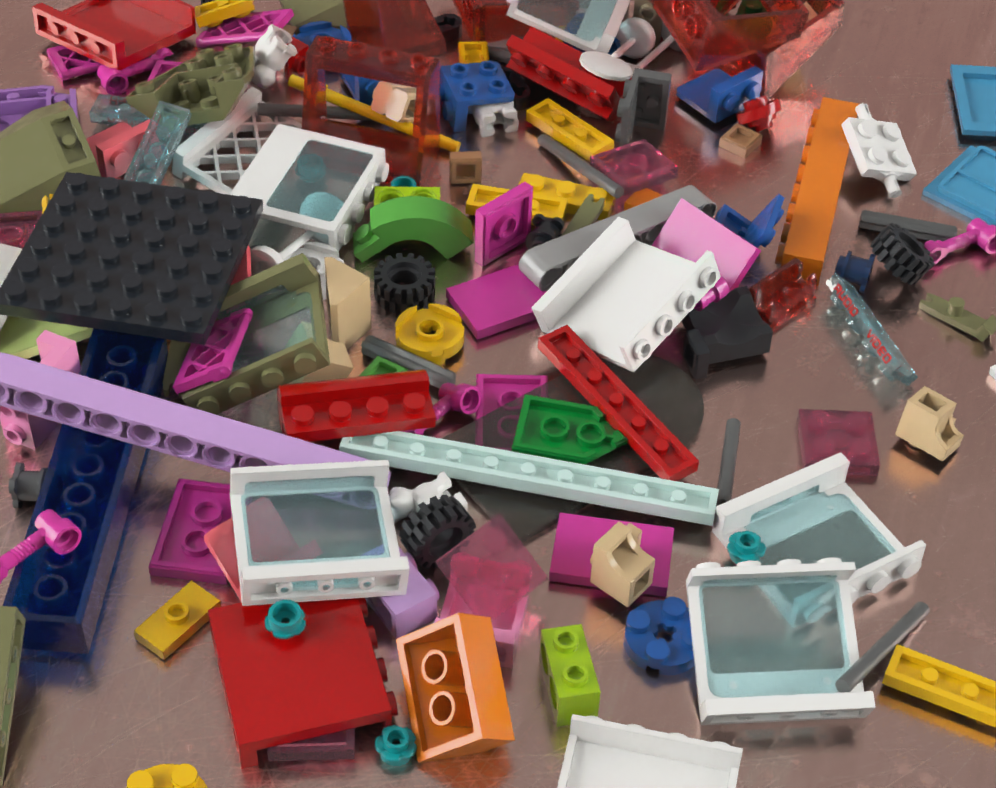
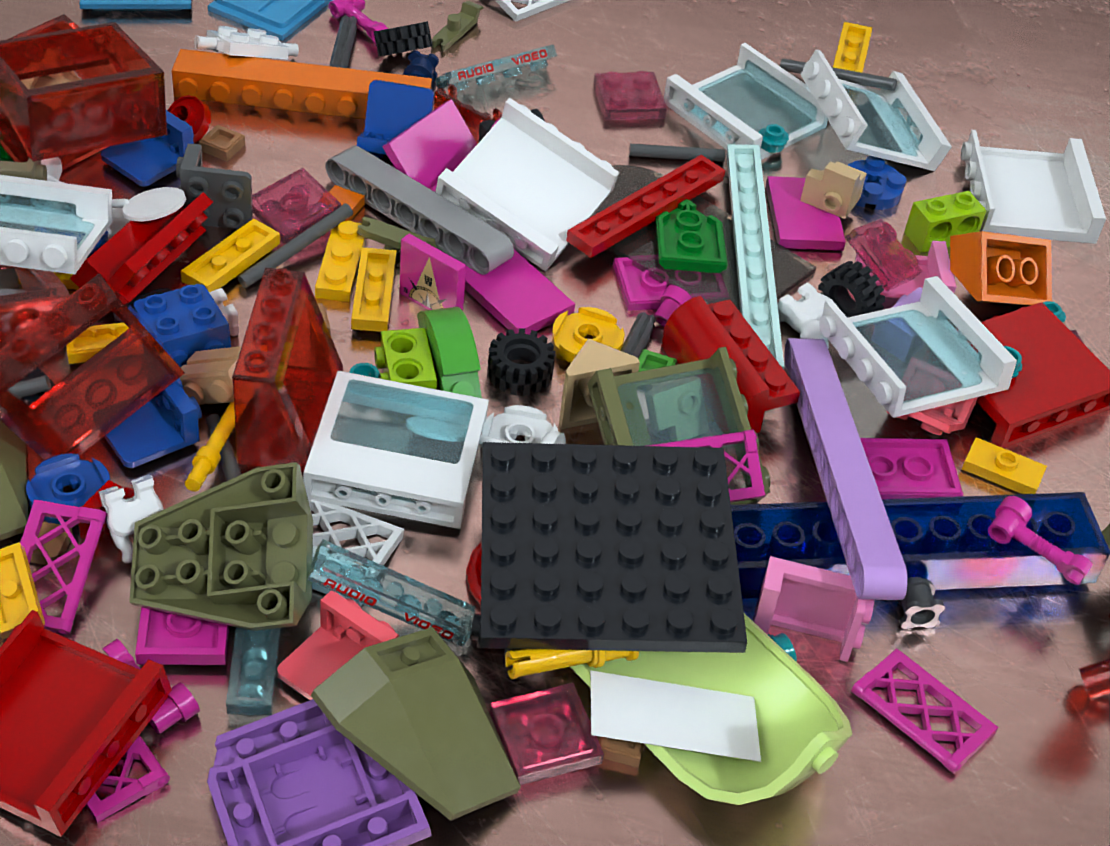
camera: 105 degrees left, 0 degrees up
tan brick [895,386,964,462] -> none

